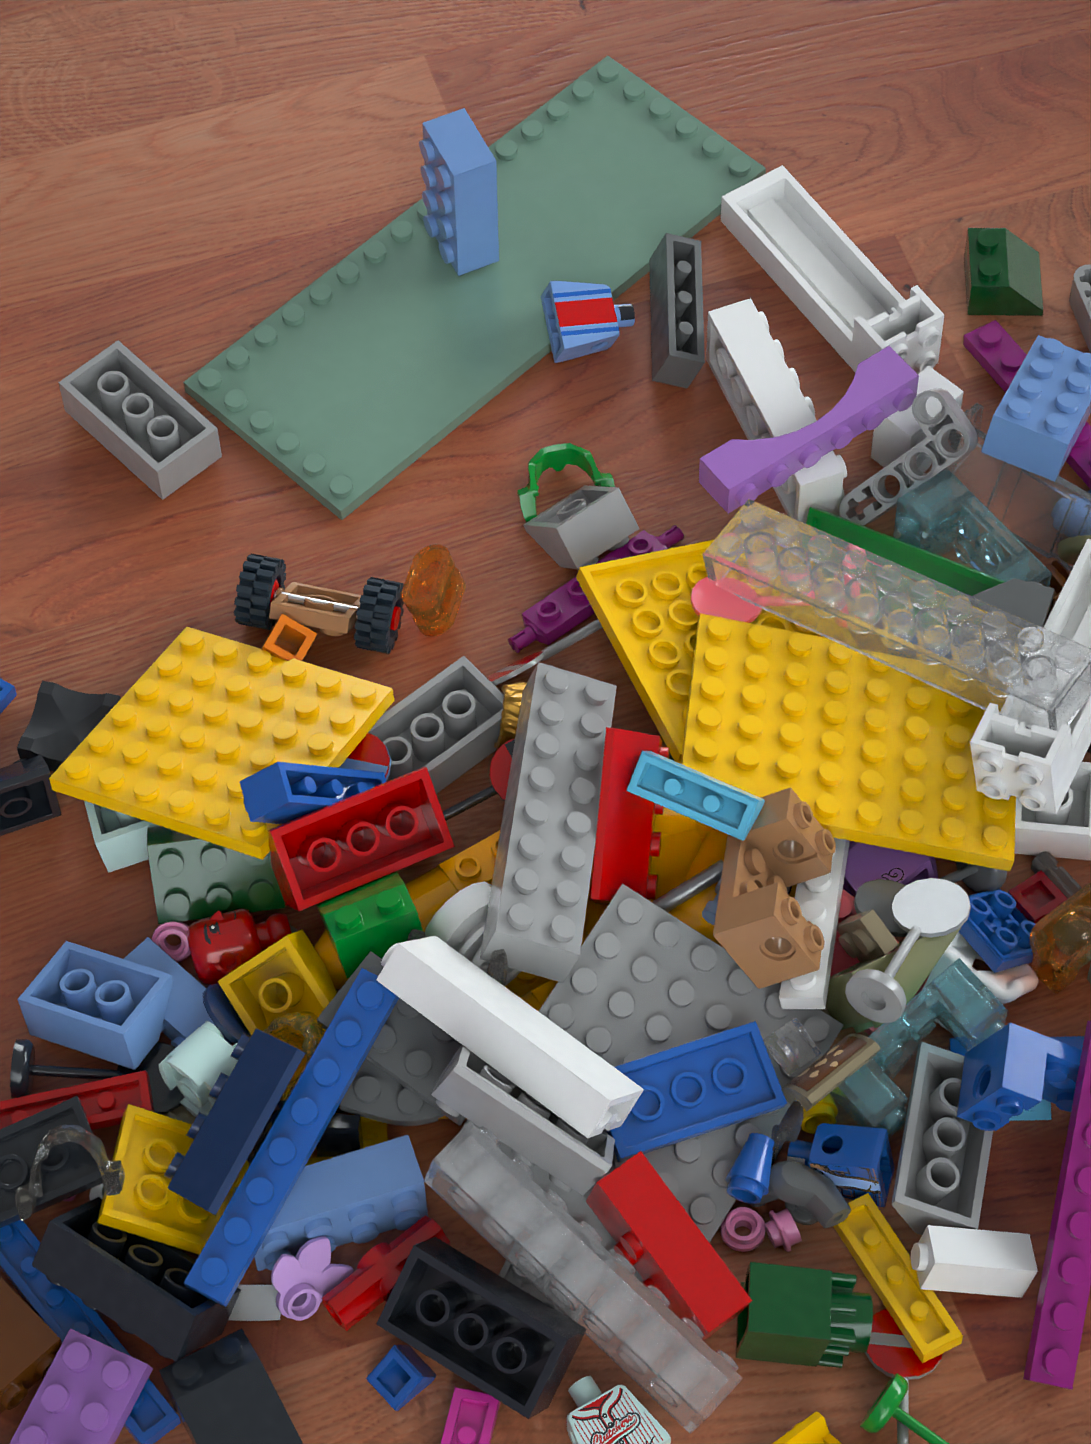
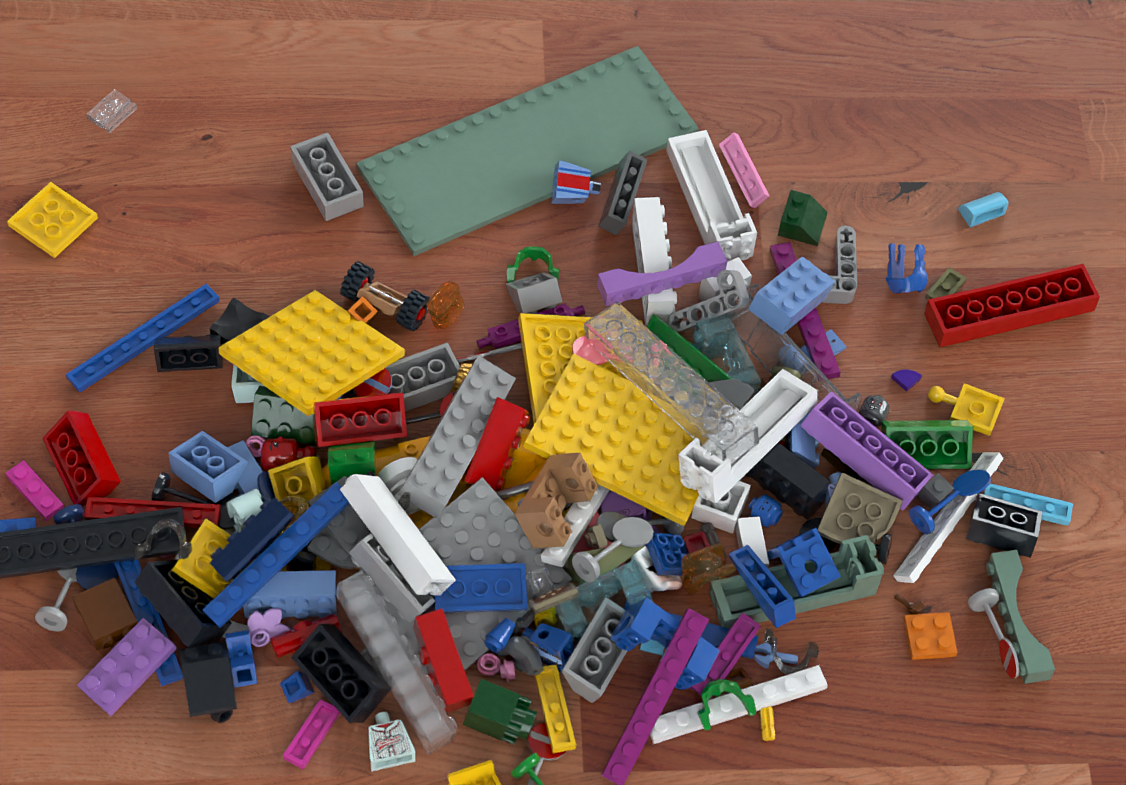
camera: 10 degrees right, 0 degrees up
blue slope [240,762,387,824] -> none
medium blue brick [419,108,499,276] -> none
medium azure slope [626,751,765,841] -> none
white brick [911,1225,1038,1298] -> none
none -> blue brick [225,630,257,688]
none -> bright pink plate [719,132,769,208]

